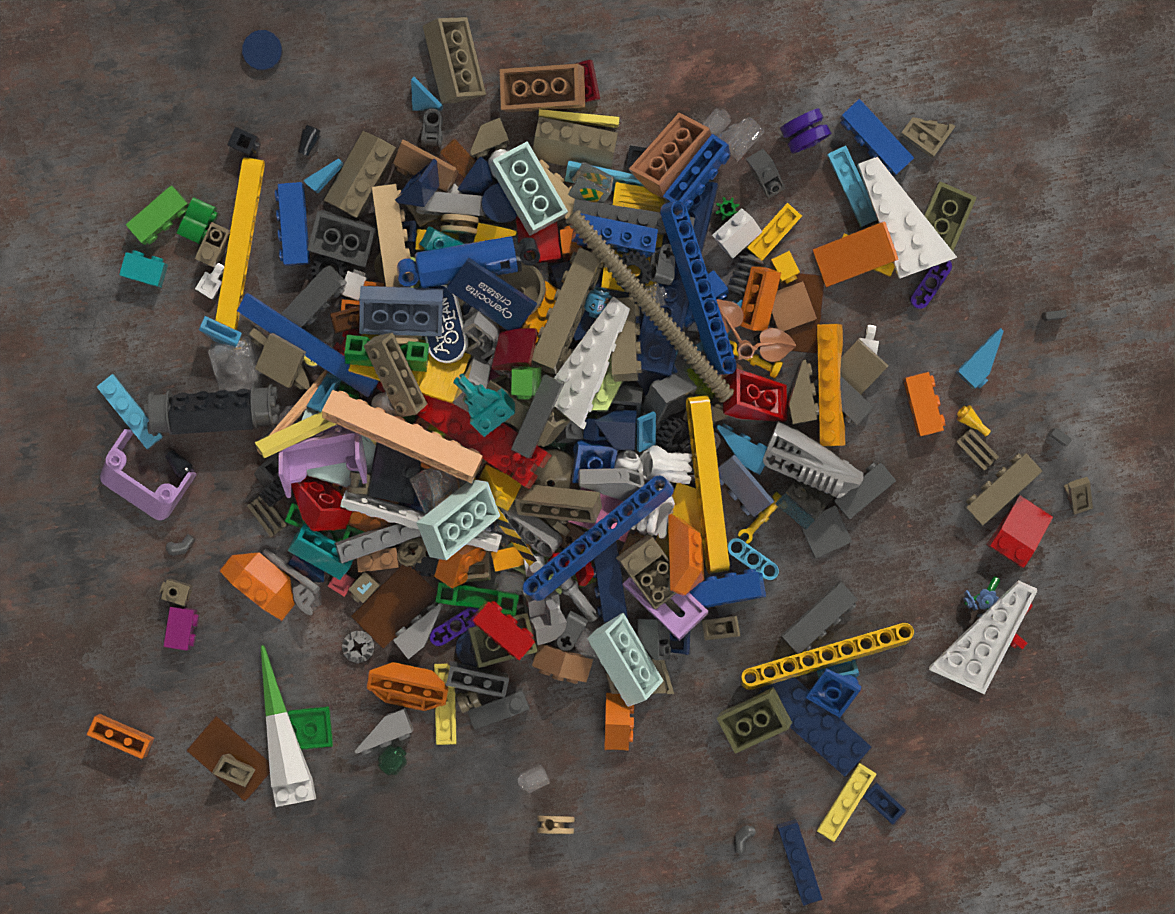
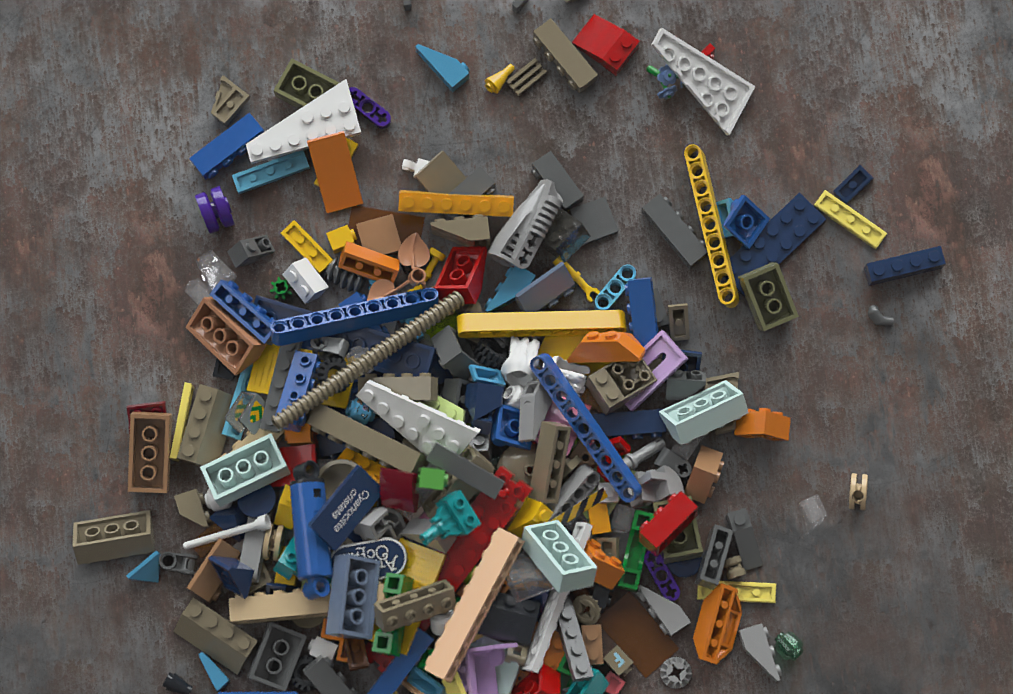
camera: 90 degrees left, 10 degrees down
orange brick [903,372,946,437] -> none
none -> white piece [183,514,271,550]

